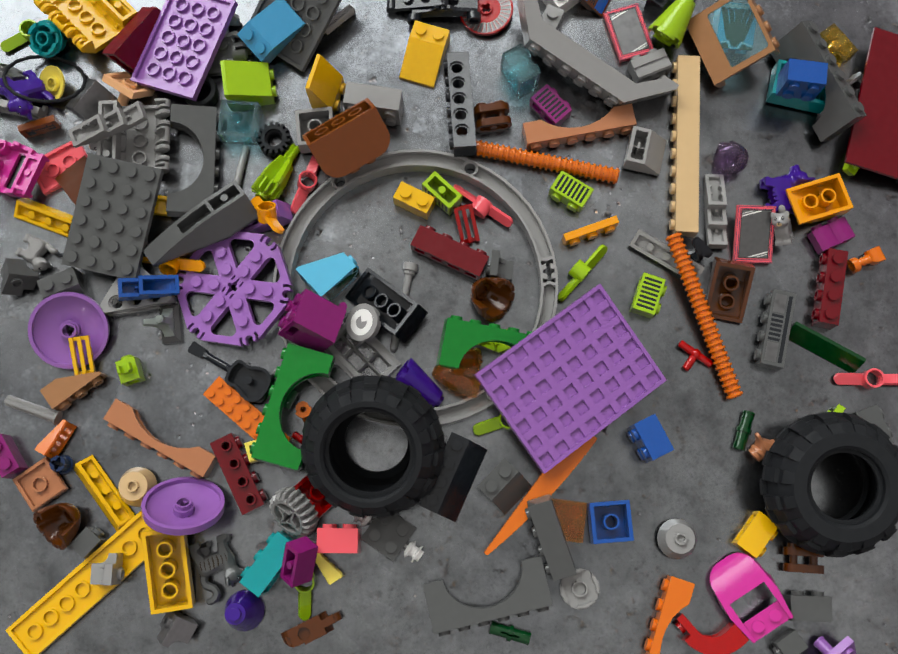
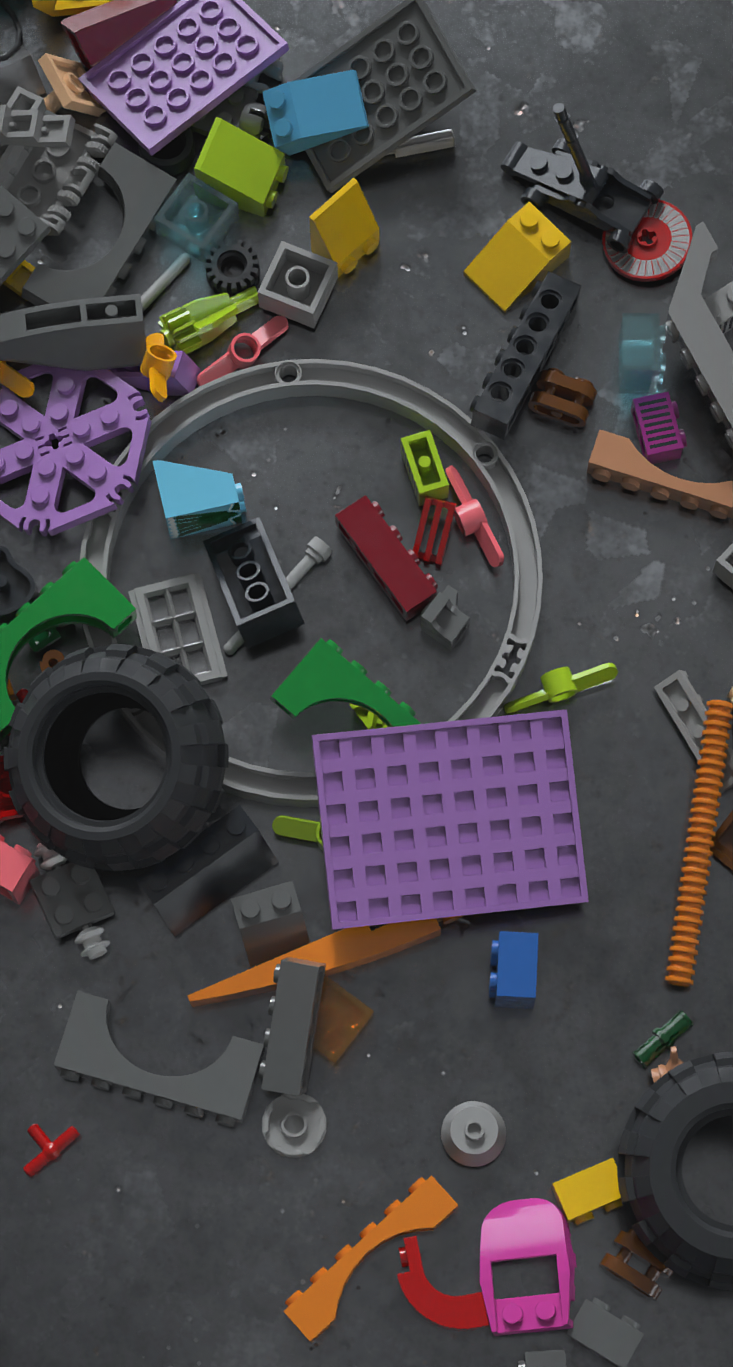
camera: 30 degrees right, 5 degrees down
magenta container [278,289,347,352] -> none
dark orange brick [302,98,390,178] -> none
light grey brick [343,82,404,126] -> none
light grey tile [346,303,381,342] -> none
yellow brick [393,181,436,220] -> none
dark purple cone [396,358,444,407] -> none
clear orange brick [431,347,483,398] -> none
reddish brown hair [471,277,515,322] -> none
orange piece [476,139,620,184] -> none
dark green pin [489,621,531,645] -> none
lime brick [549,170,594,213] -> none
light orange plate [562,215,619,246] -> none
blue brick [586,500,634,544] -> none
lime brick [629,272,667,319] -> none
red piece [678,340,713,371] -> none

